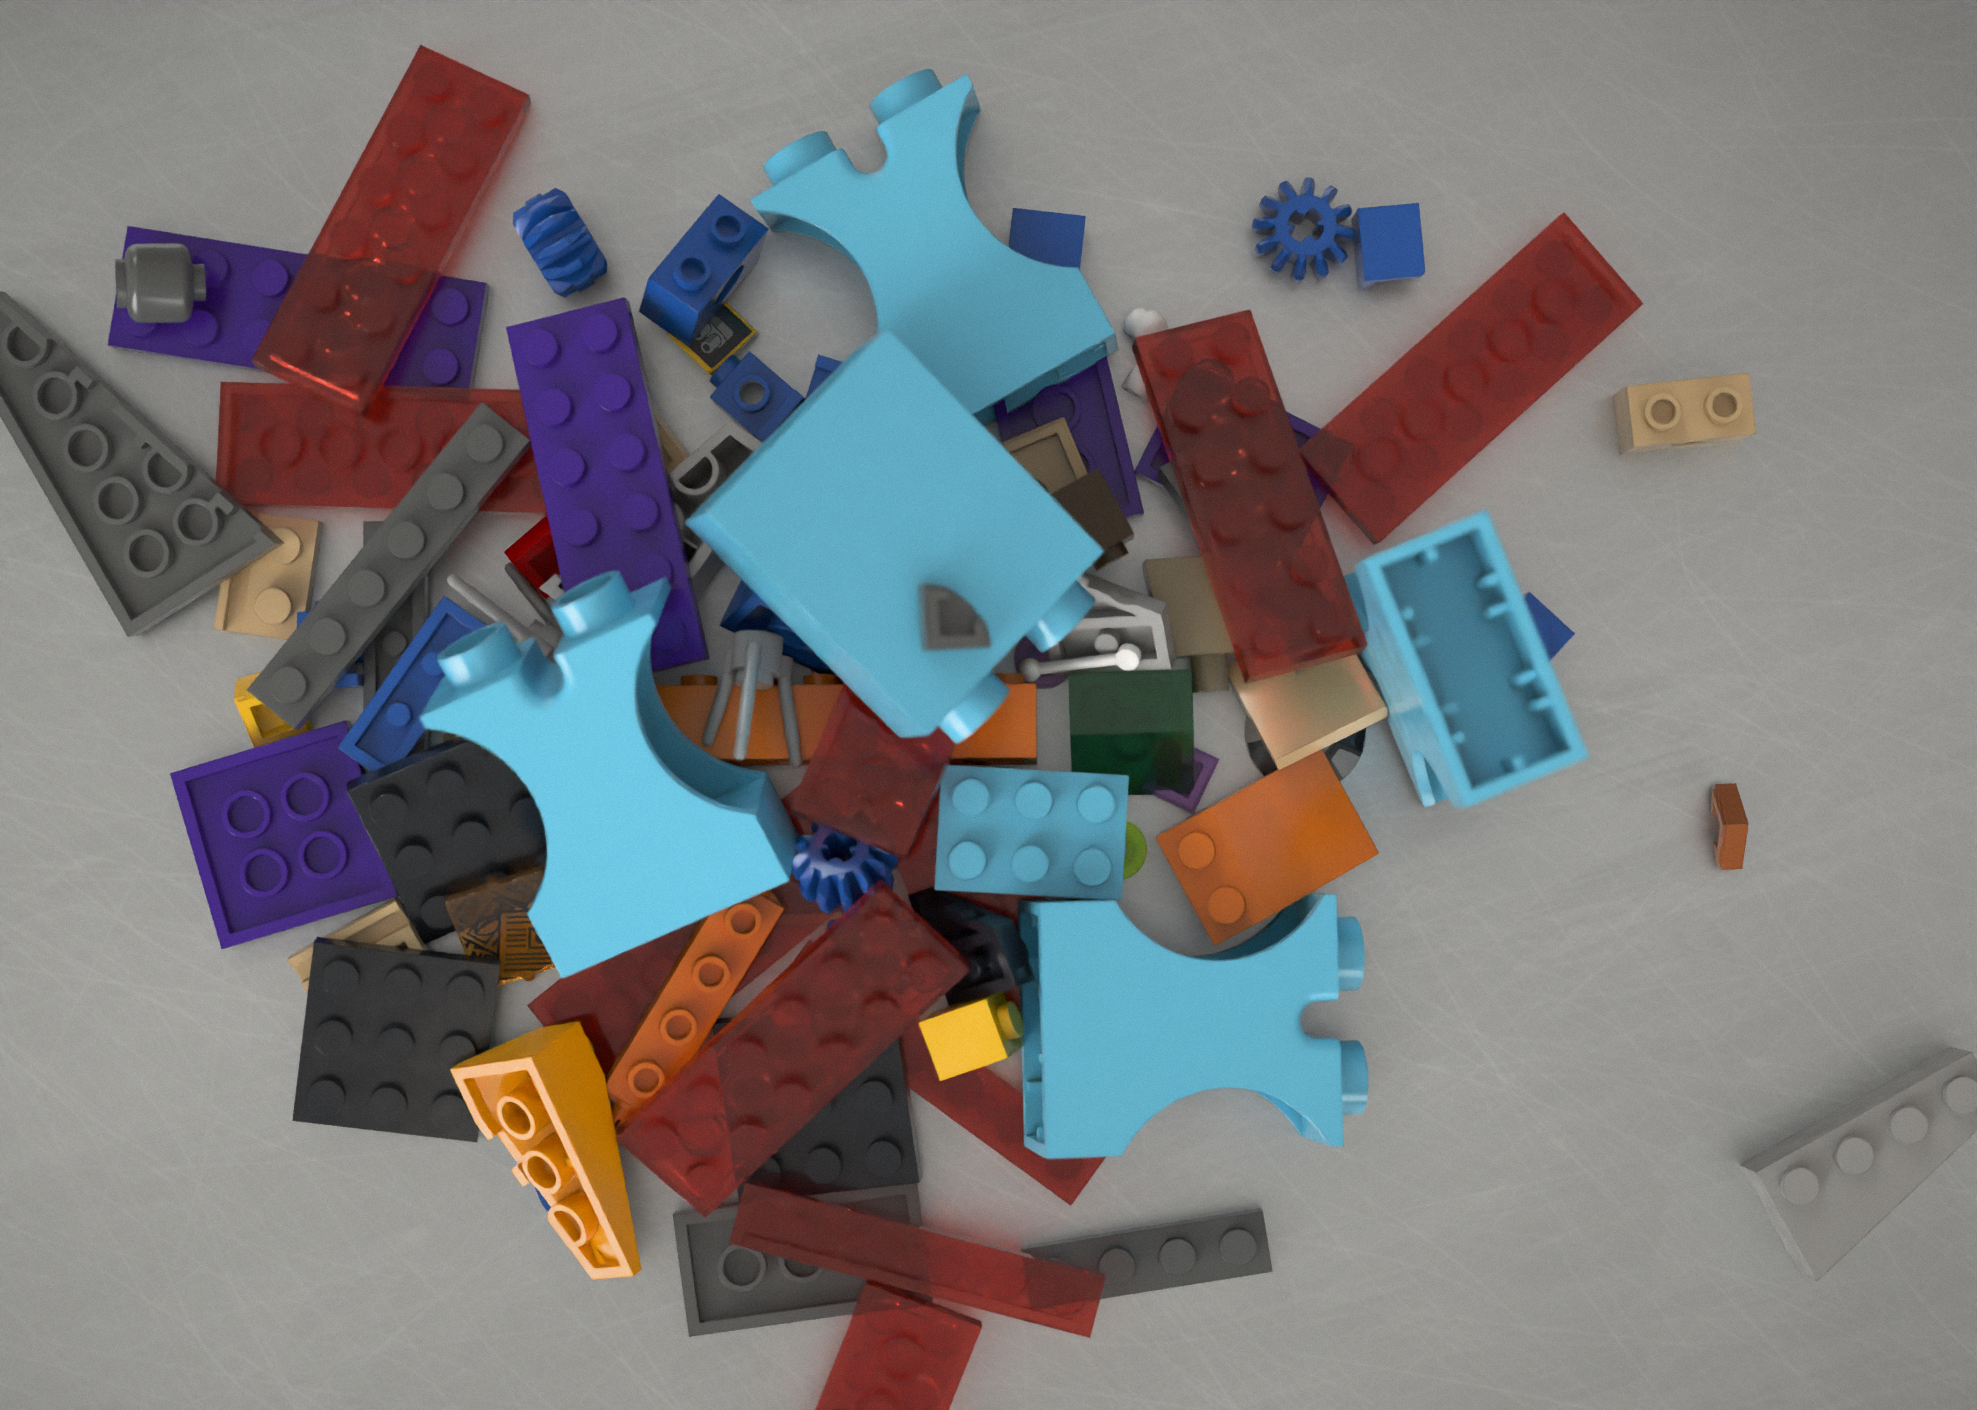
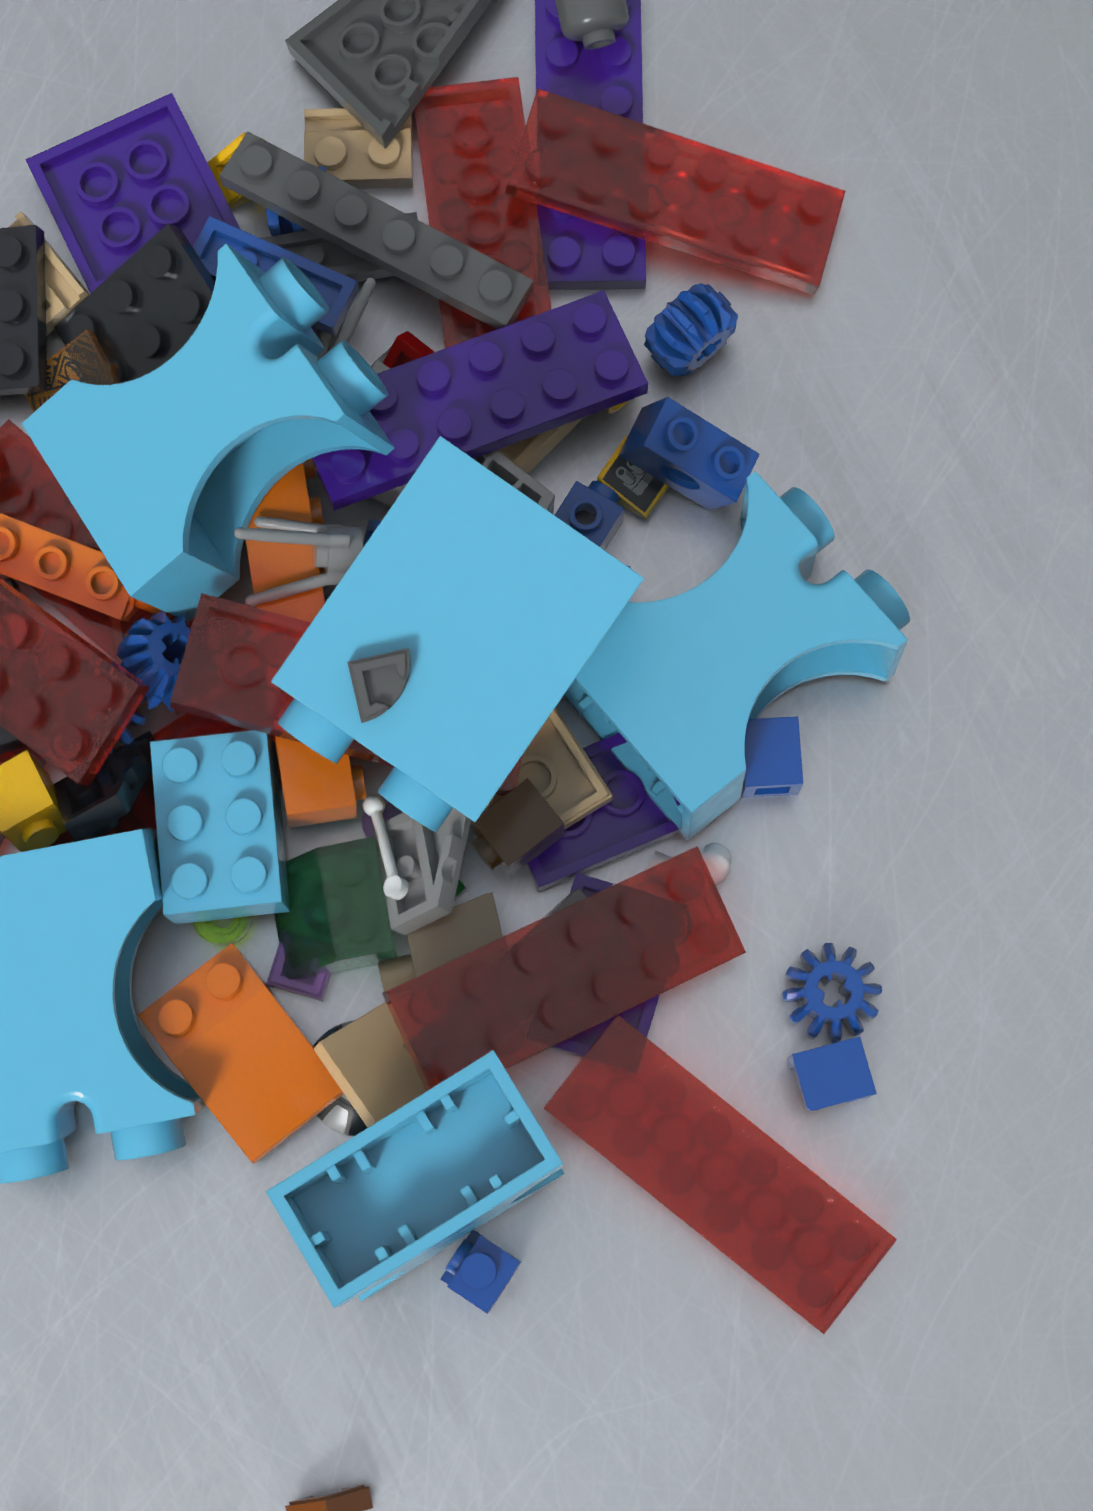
camera: 85 degrees right, 10 degrees down
tan brick [1613,372,1756,455] -> none

